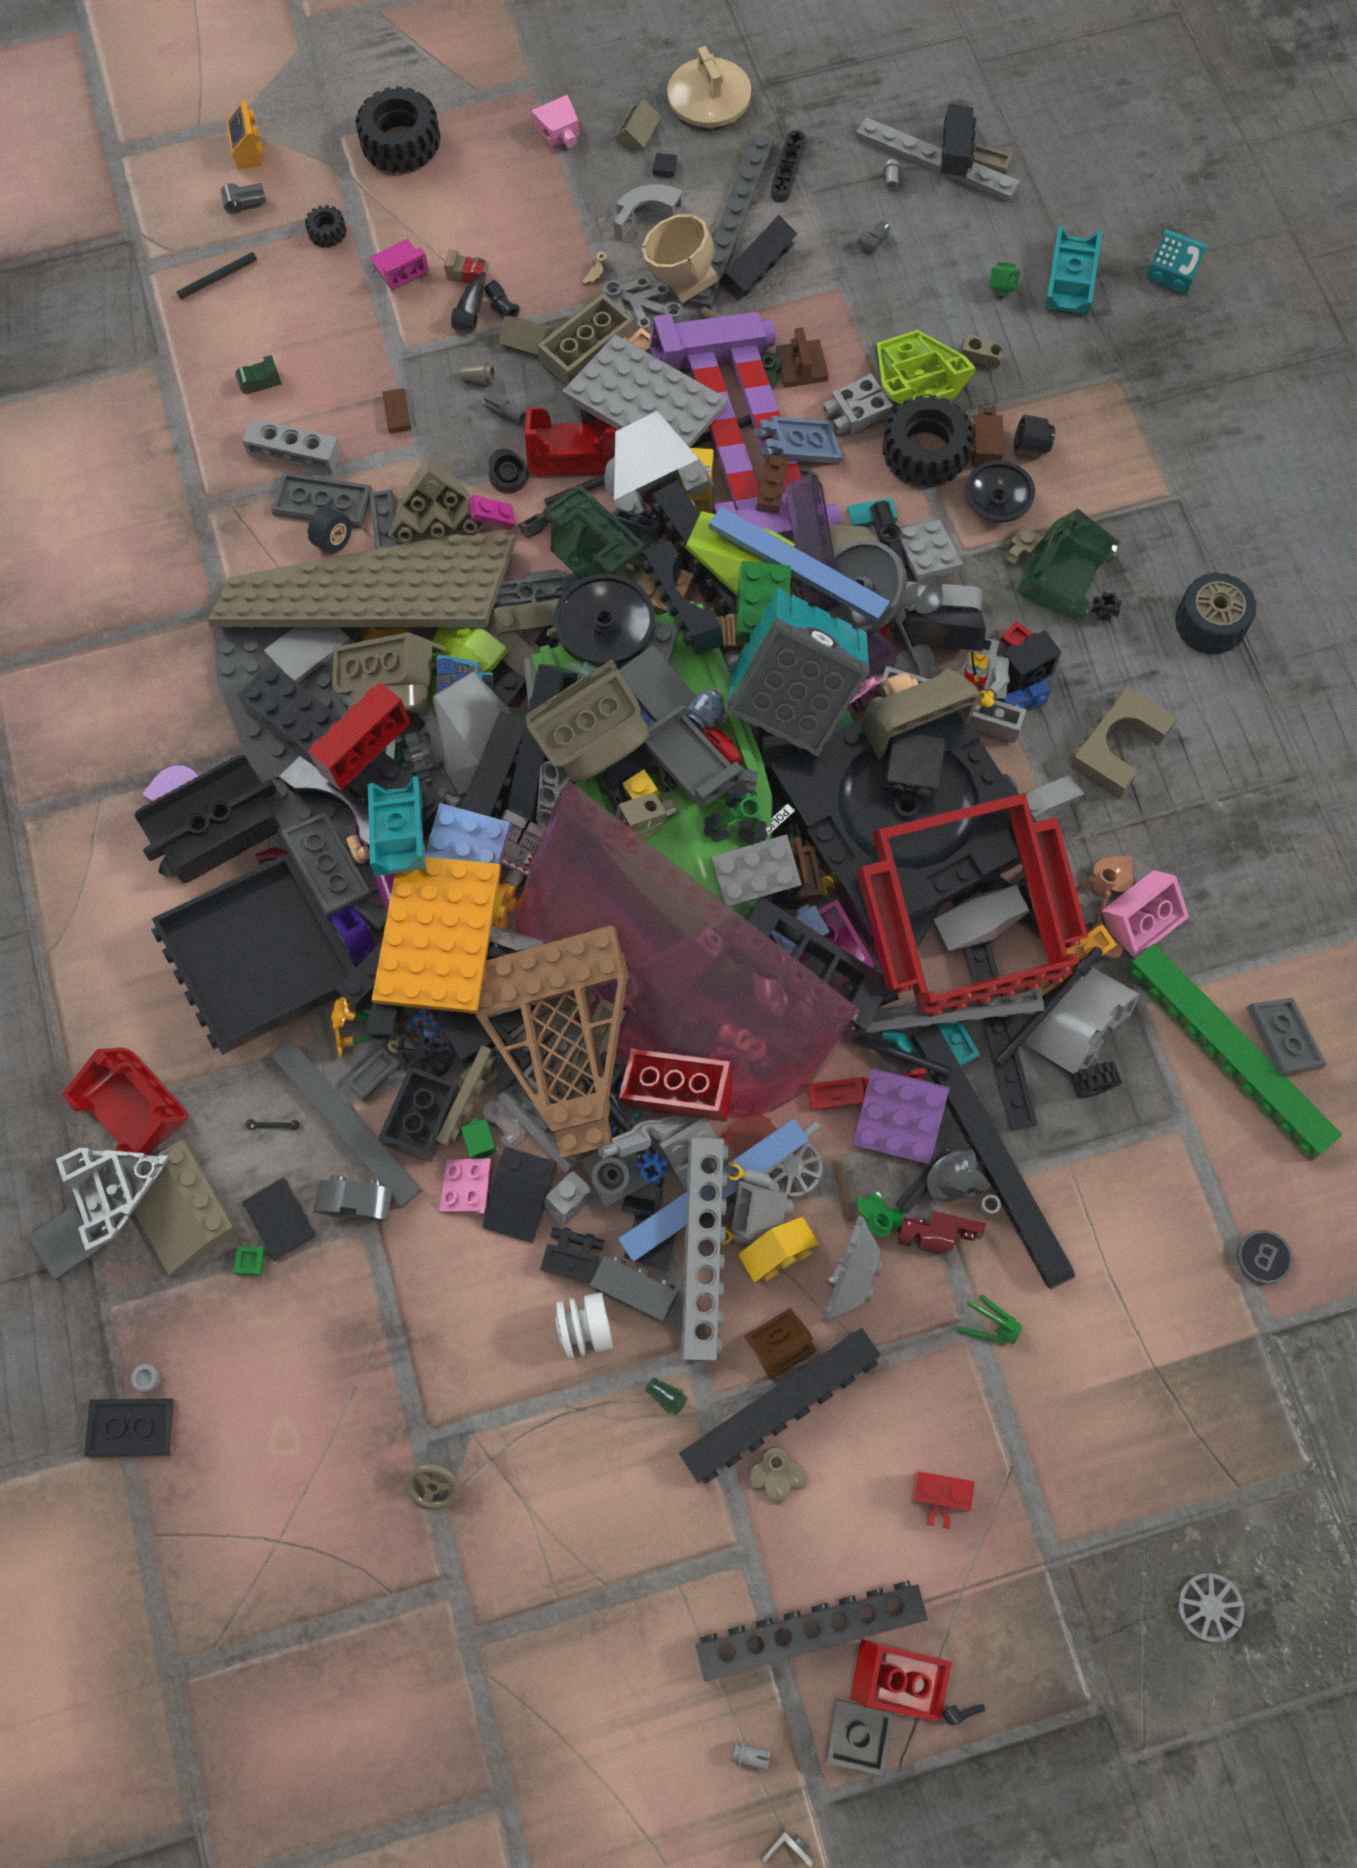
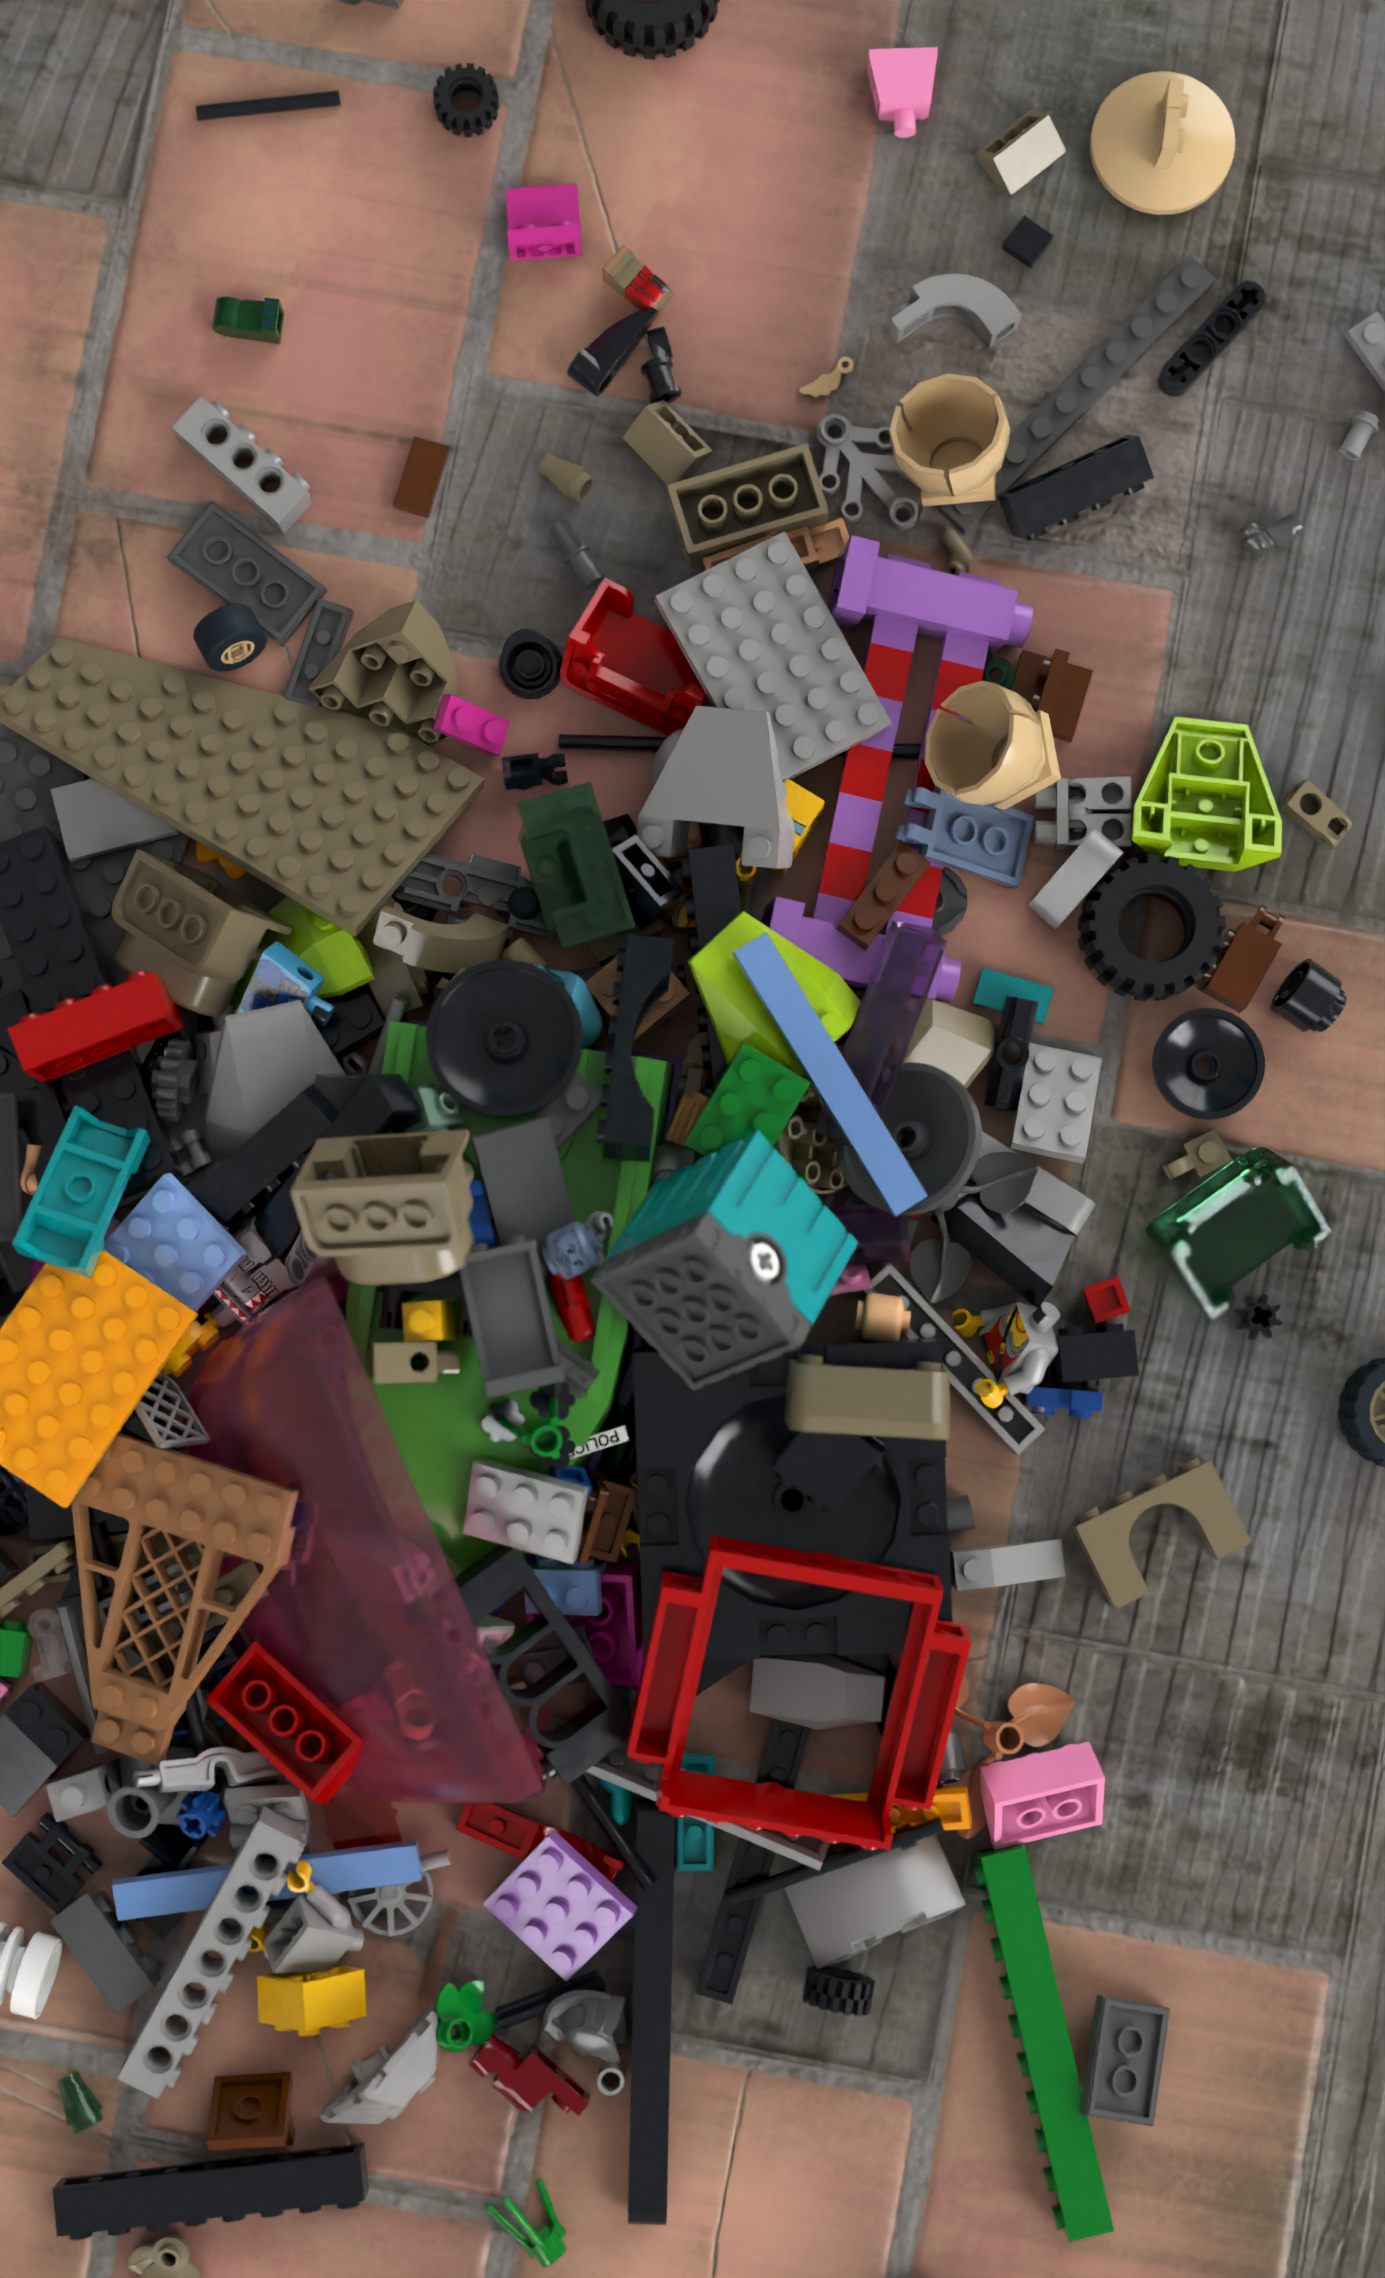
camera: 25 degrees right, 15 degrees up
none -> tan plate [925,680,1061,810]
none -> light grey beam [1028,828,1124,930]

